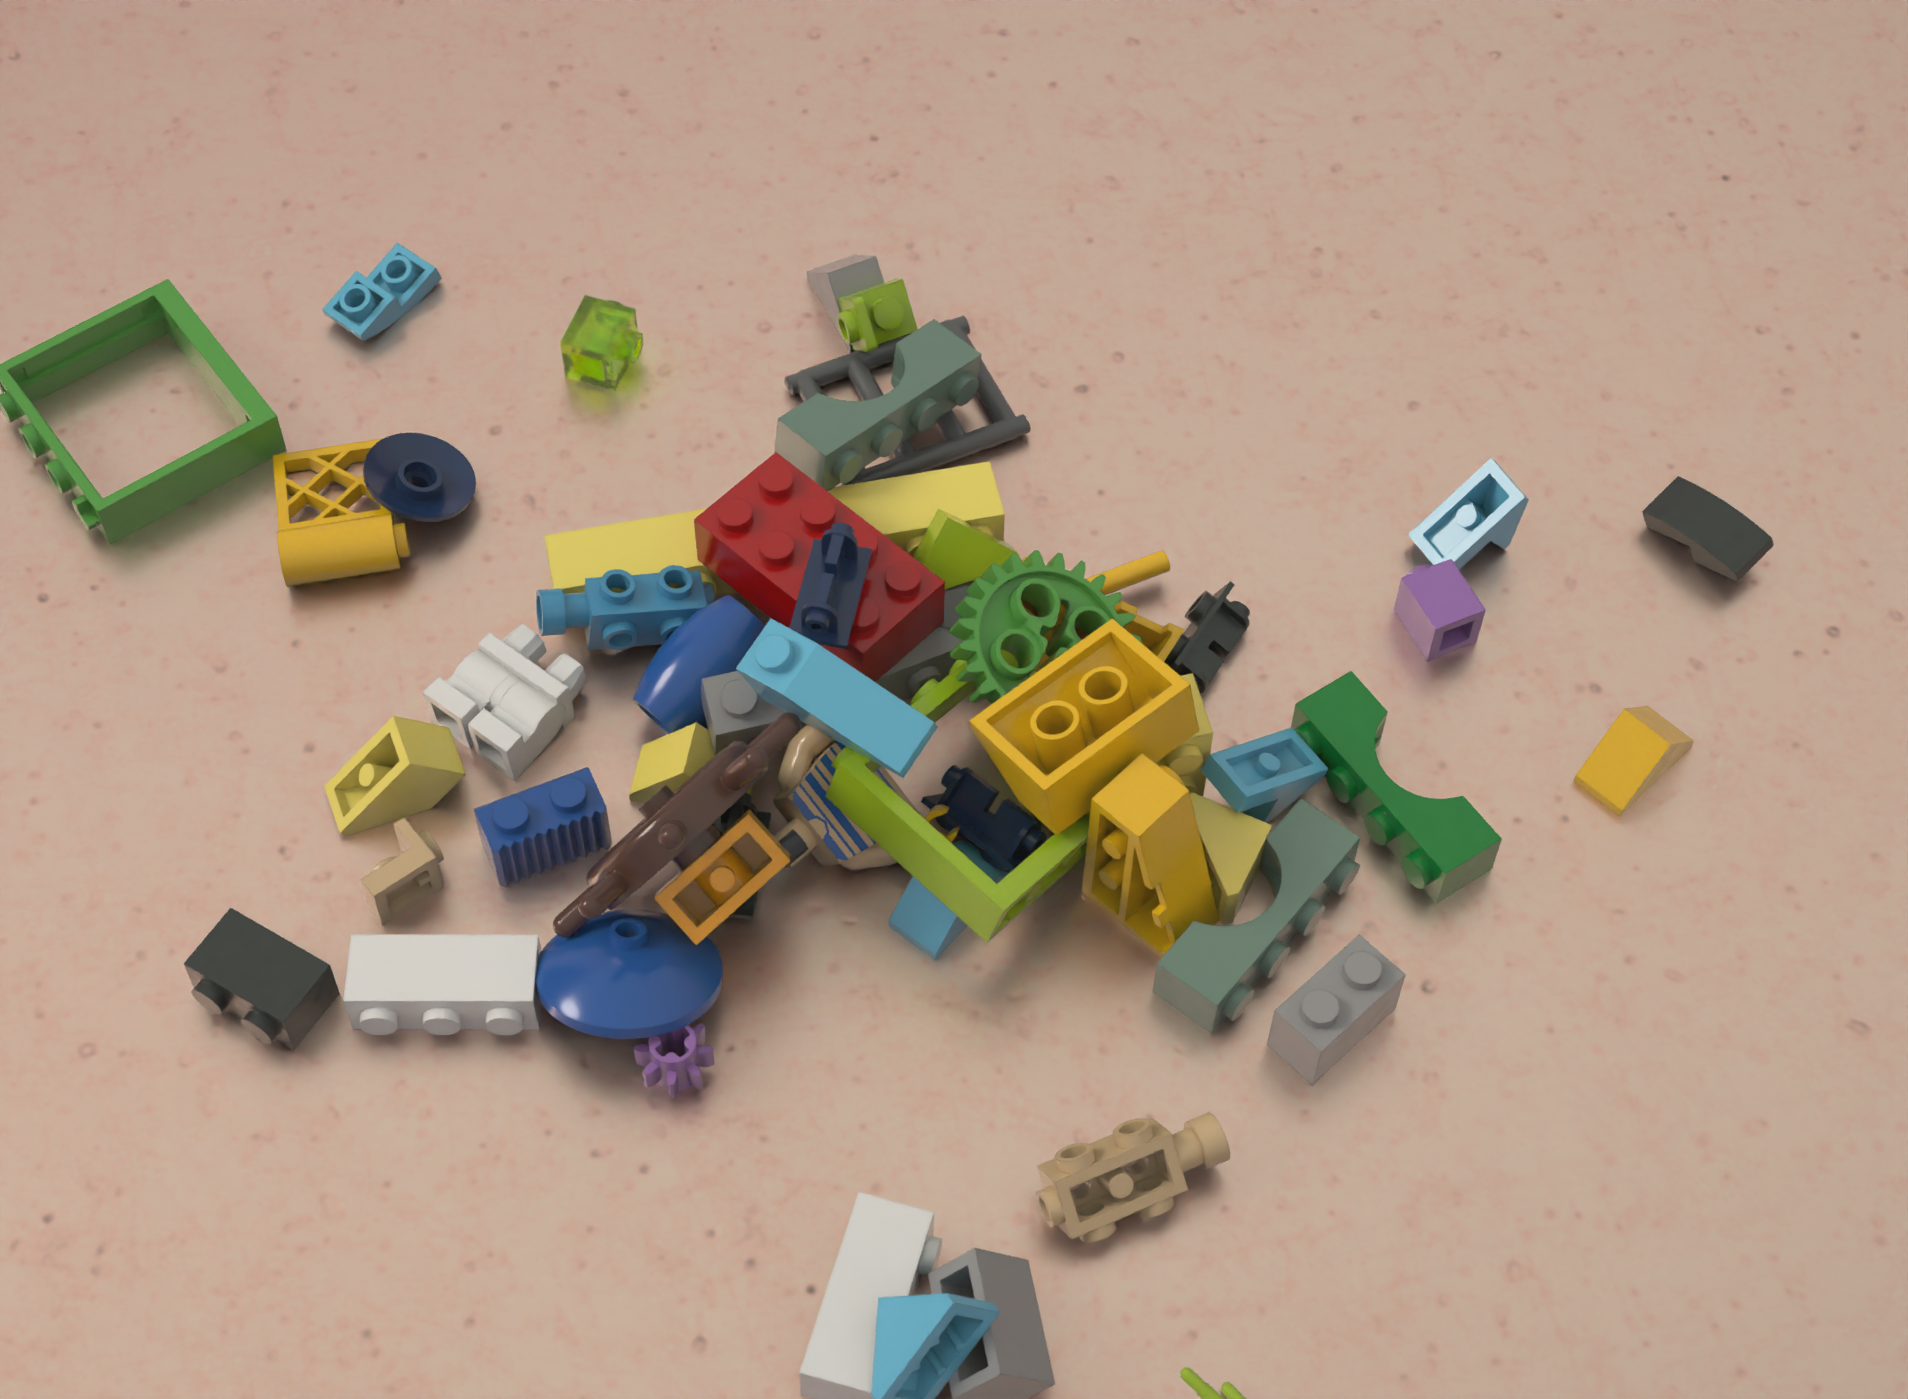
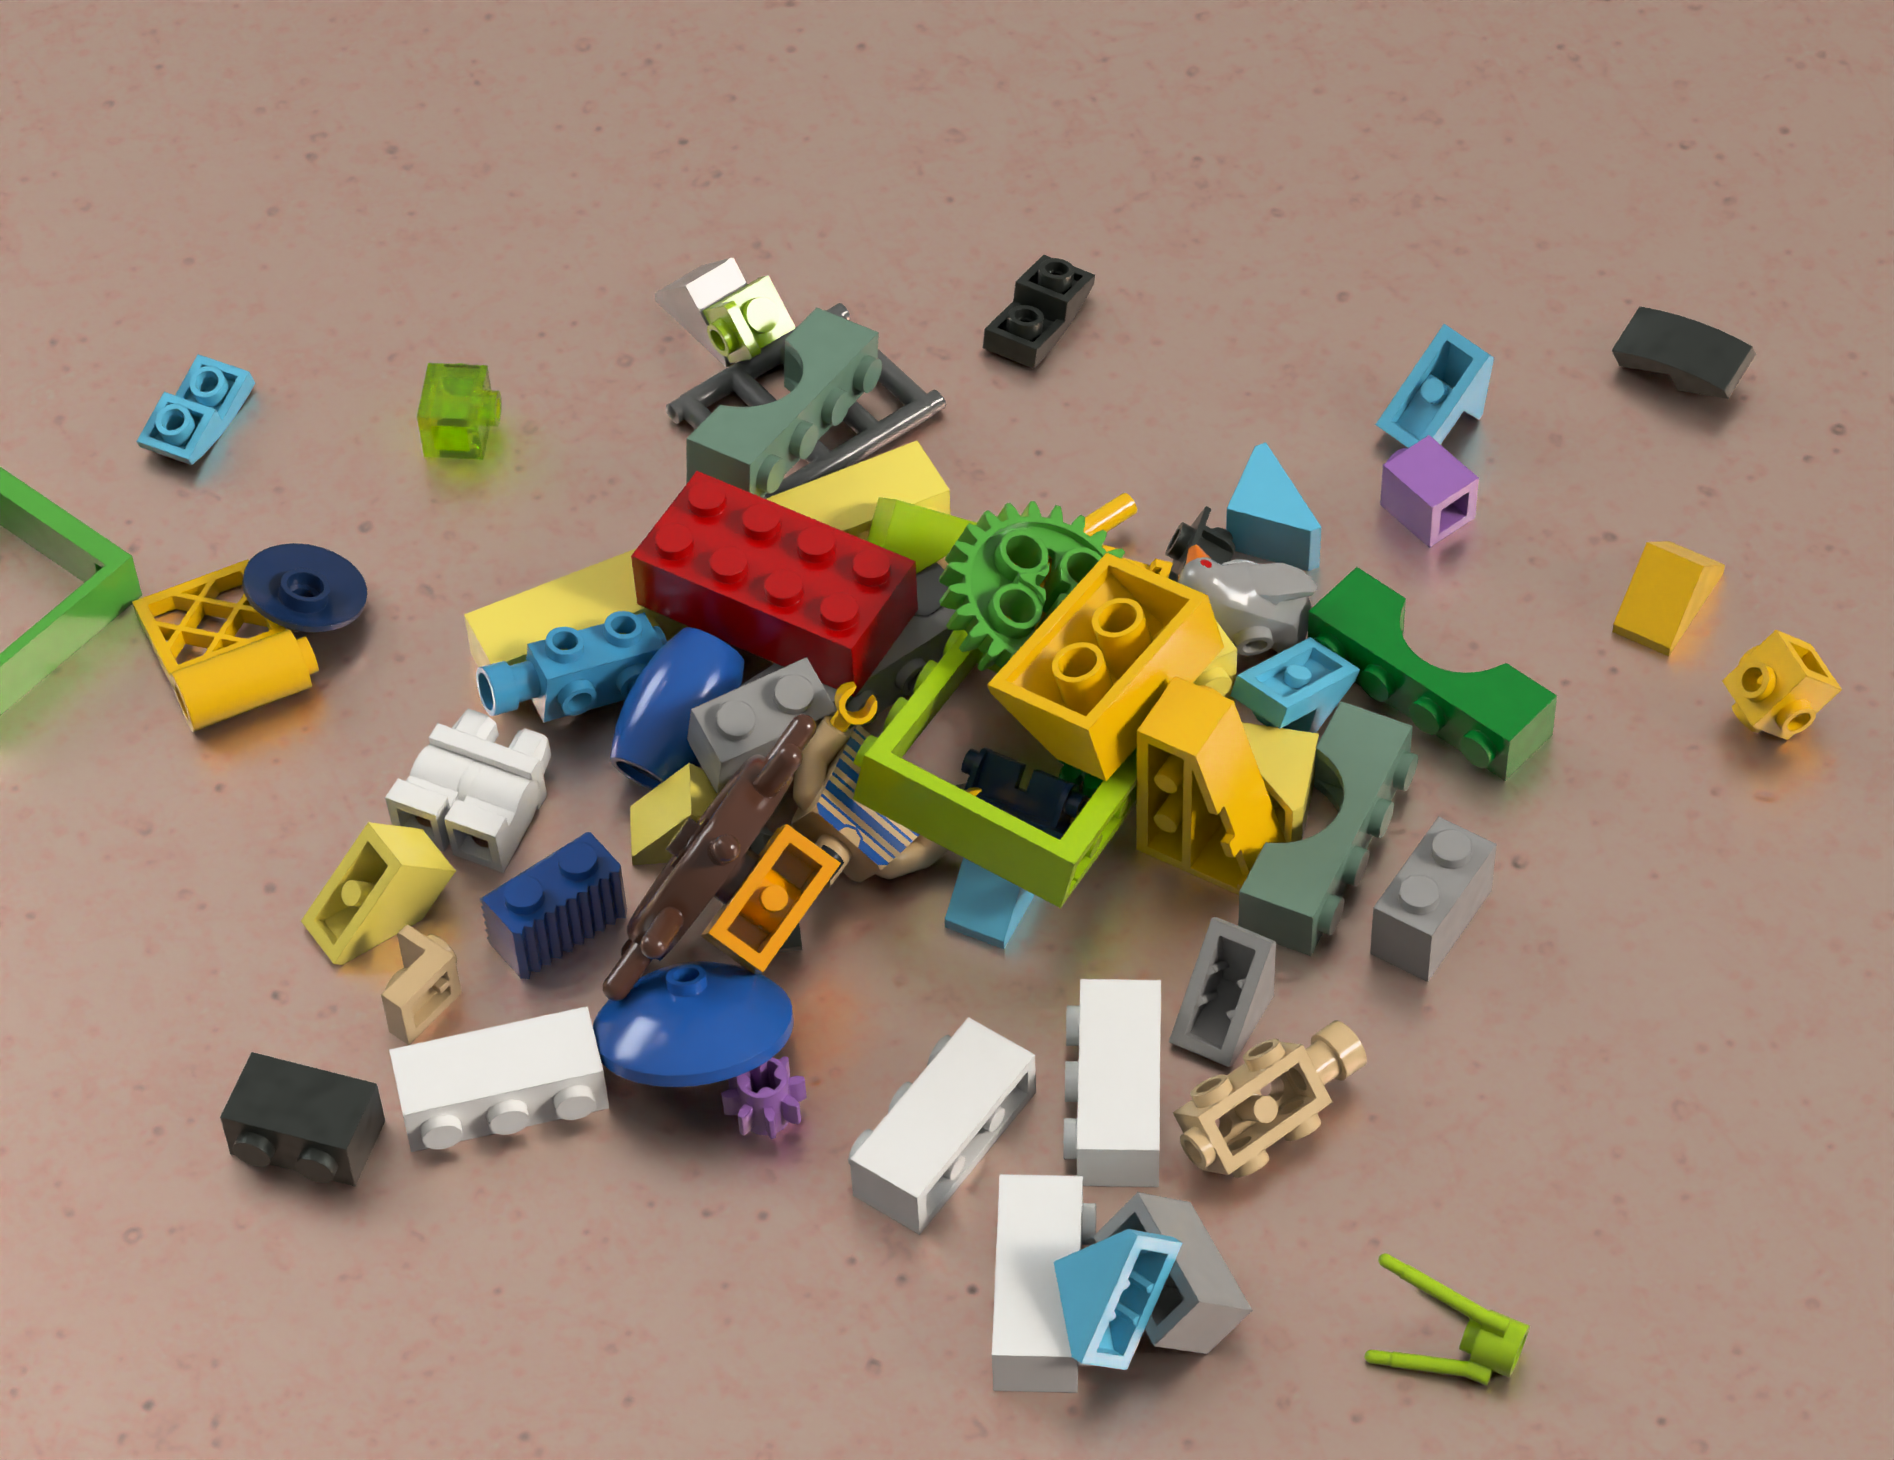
camera: 10 degrees left, 5 degrees down
medium azure slope [736,618,938,778] -> none
dark blue hinge [789,523,872,649] -> none
none -> white brick [848,1017,1036,1235]
none -> pearl dark grey slope [982,255,1095,369]
none -> white brick [1063,979,1161,1187]
none -> light grey slope [1169,917,1276,1067]
none -> light grey animal [1178,544,1317,656]
none -> medium azure slope [1226,442,1322,571]
none -> yellow brick [1722,630,1842,740]

